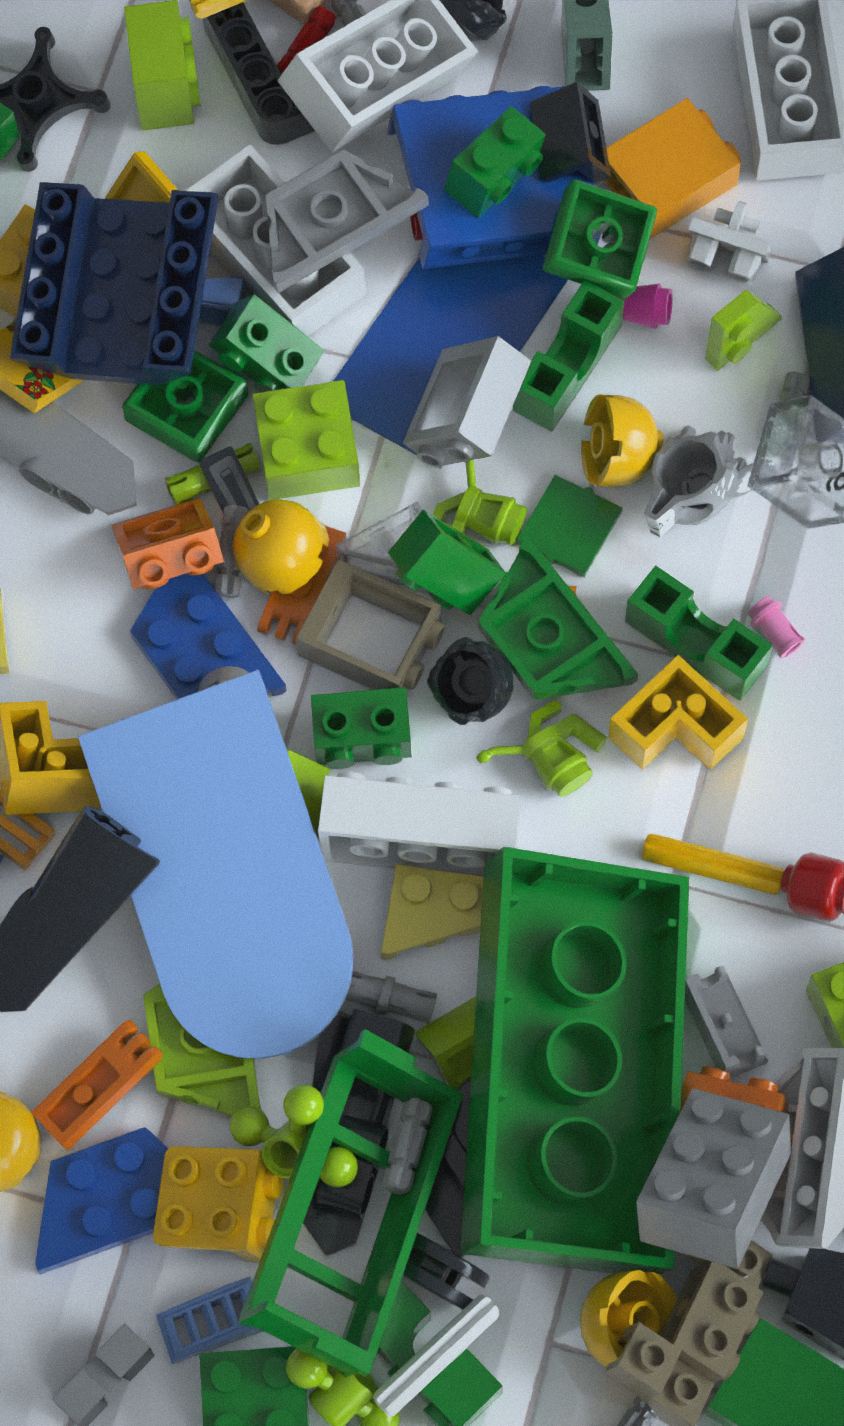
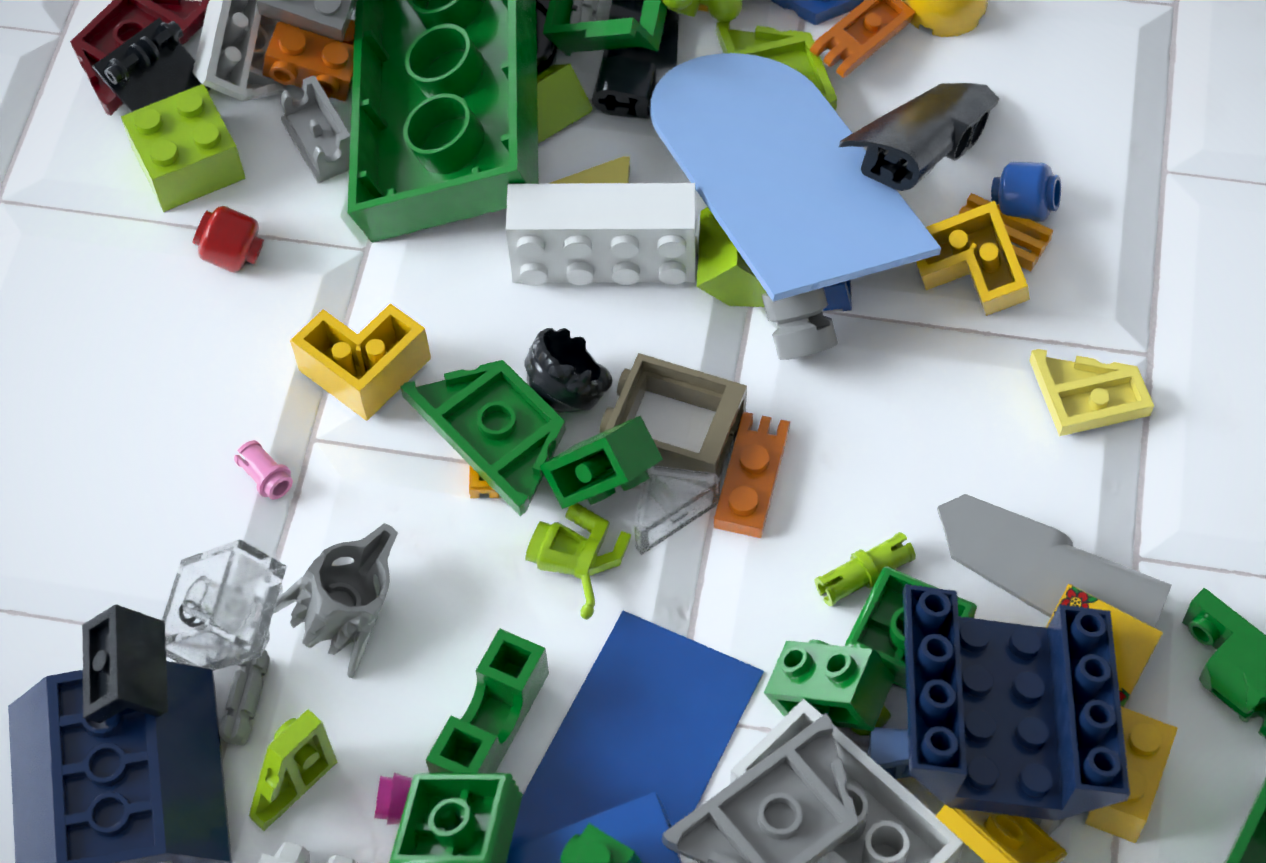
camera: 175 degrees right, 10 degrees down
orange plate [111,498,224,589] -> none
blue wing [130,573,287,699] -> none
black sticker [199,446,259,513] -> none
light grey axle [215,505,249,598] -> none
yellow cylinder [232,499,329,595] -> none
lime brick [252,380,360,500] -> none
green brick [310,687,412,769] -> none
light grey pin [345,971,438,1024] -> none
light grey window [403,336,531,468] -> none
lime piece [476,699,608,797] -> none
green piece [516,475,623,578] -> none
yellow cylinder [581,394,663,487] -> none
green arch [625,565,773,701] -> none
yellow axle [642,833,785,895] -> none

